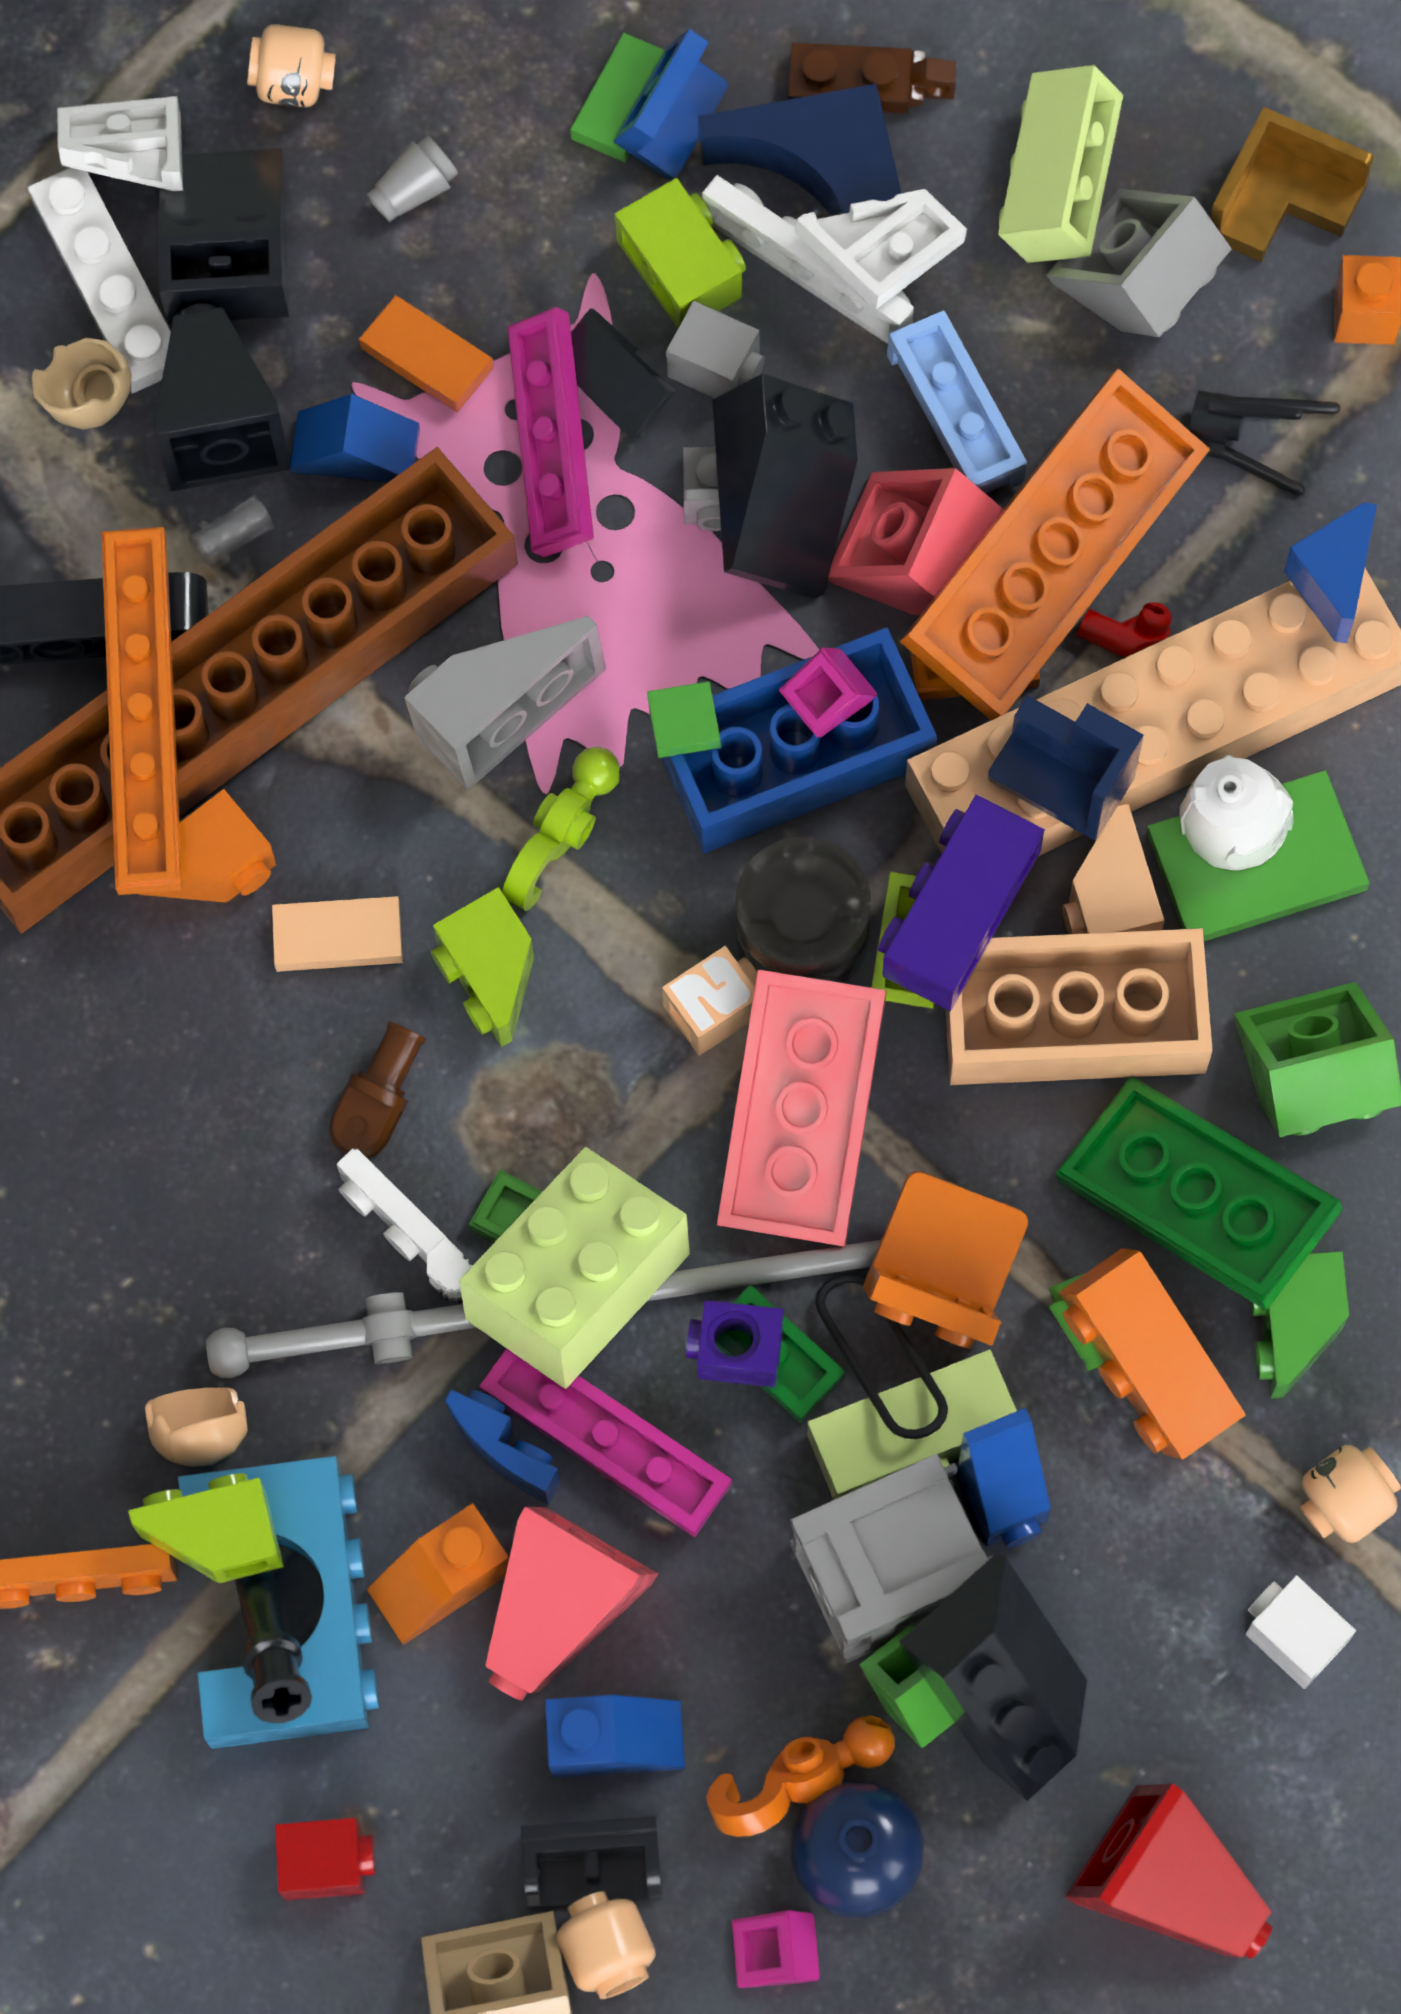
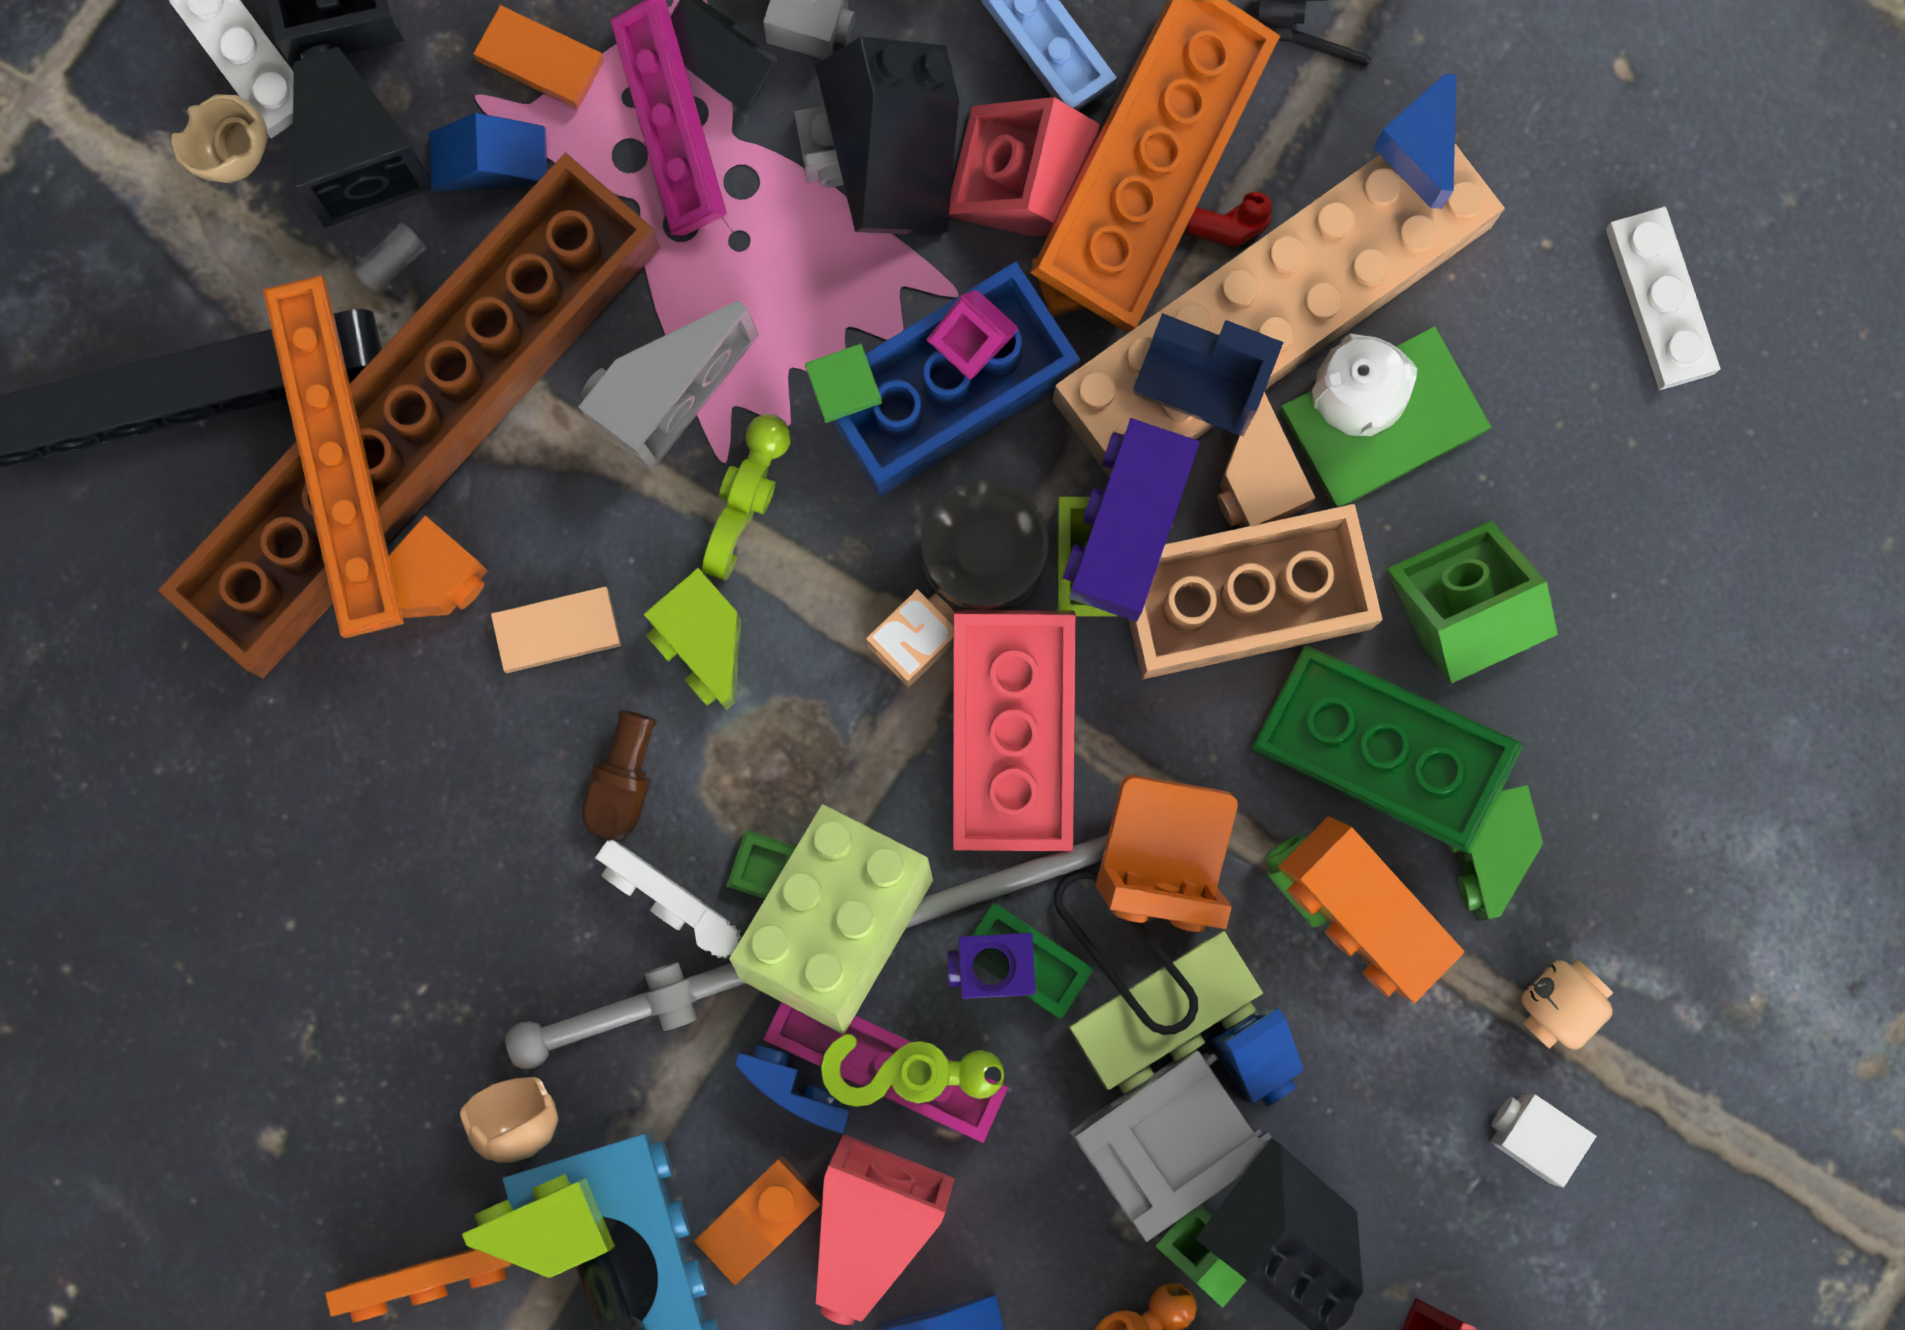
camera: 15 degrees left, 10 degrees up
none -> lime piece [821,1034,1005,1107]

